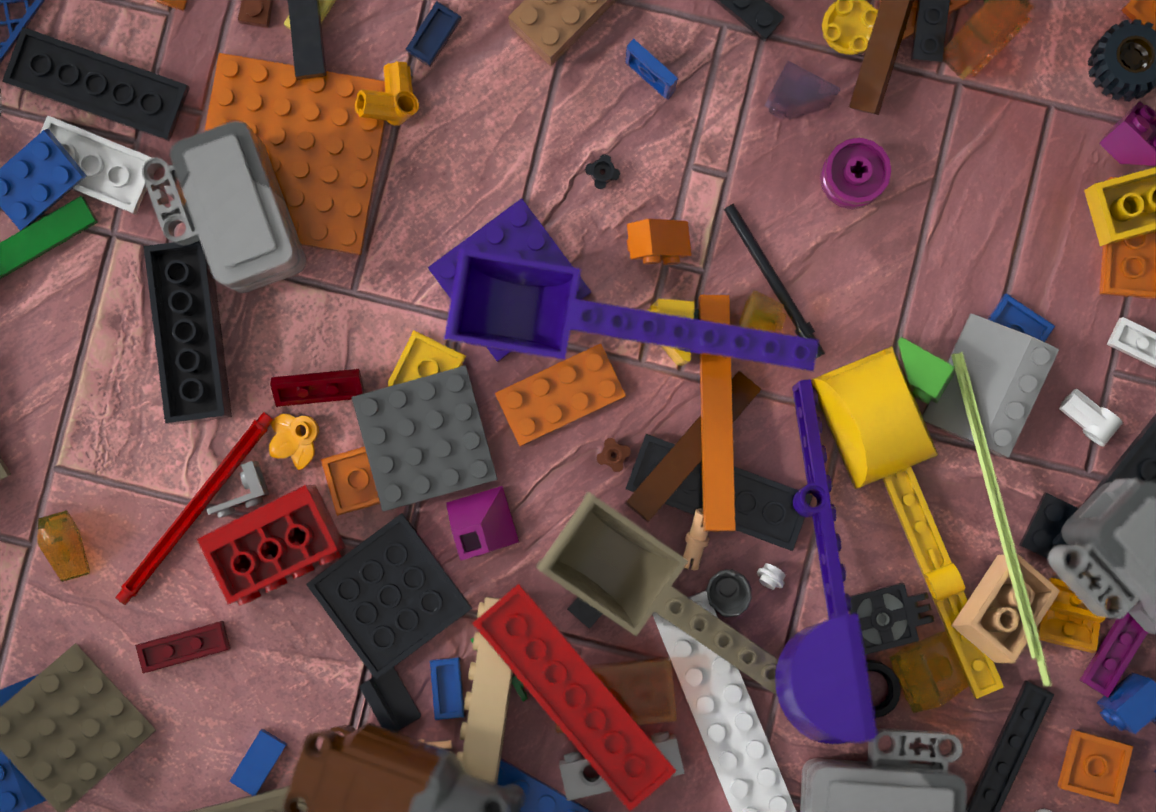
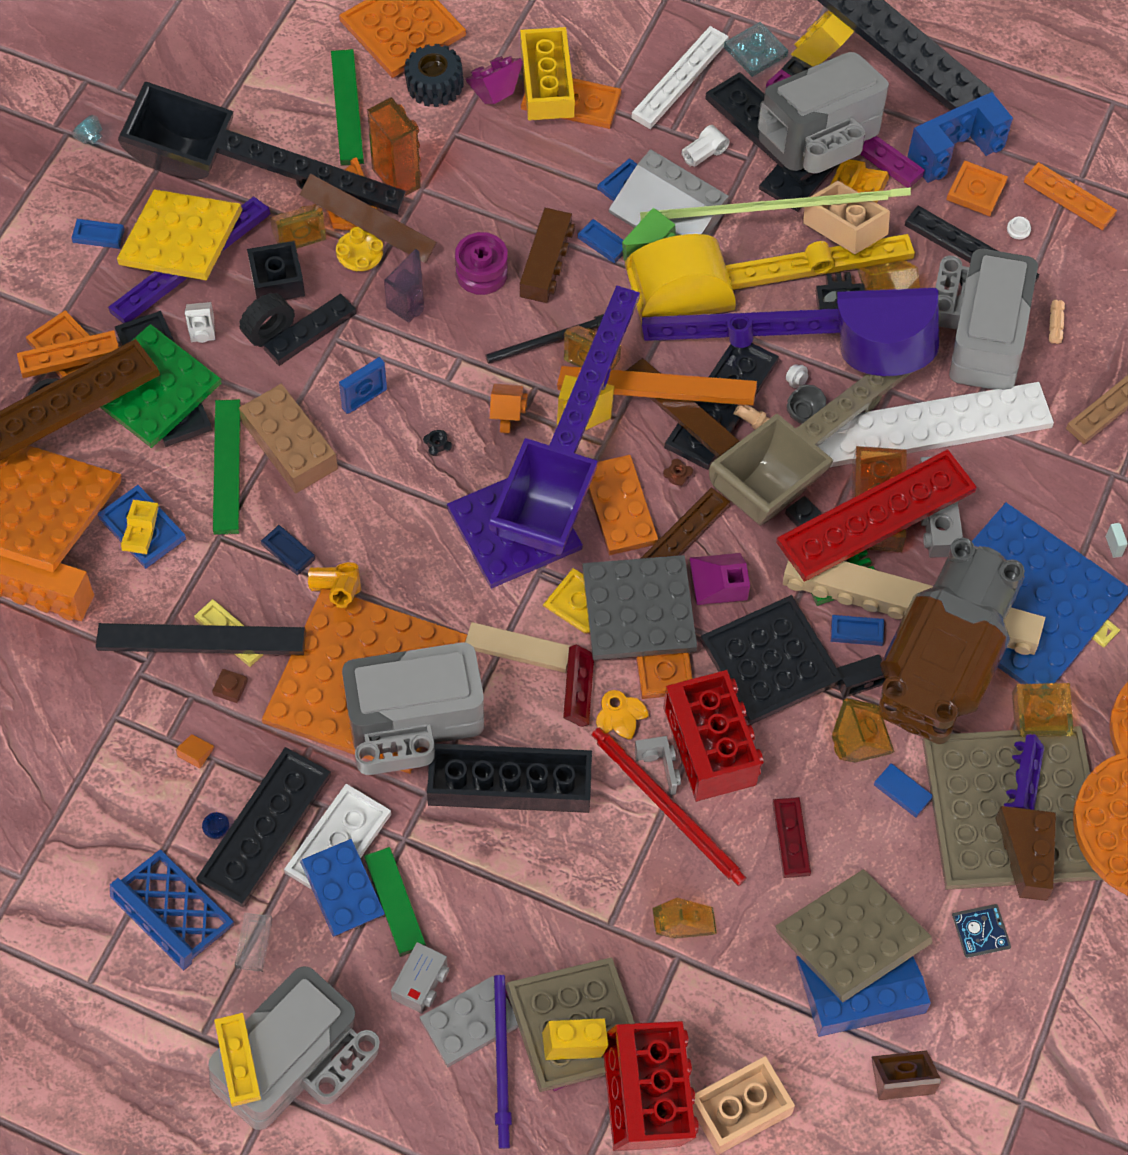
camera: 85 degrees left, 25 degrees down
none -> clear blue plate [202,812,230,839]
none -> tan tile [465,622,570,673]
none -> reddish brown brick [520,207,575,303]
none -> blue tile [578,219,623,264]
none -> reddish brown tile [640,487,730,559]
none -> clear yellow slope [831,698,895,763]

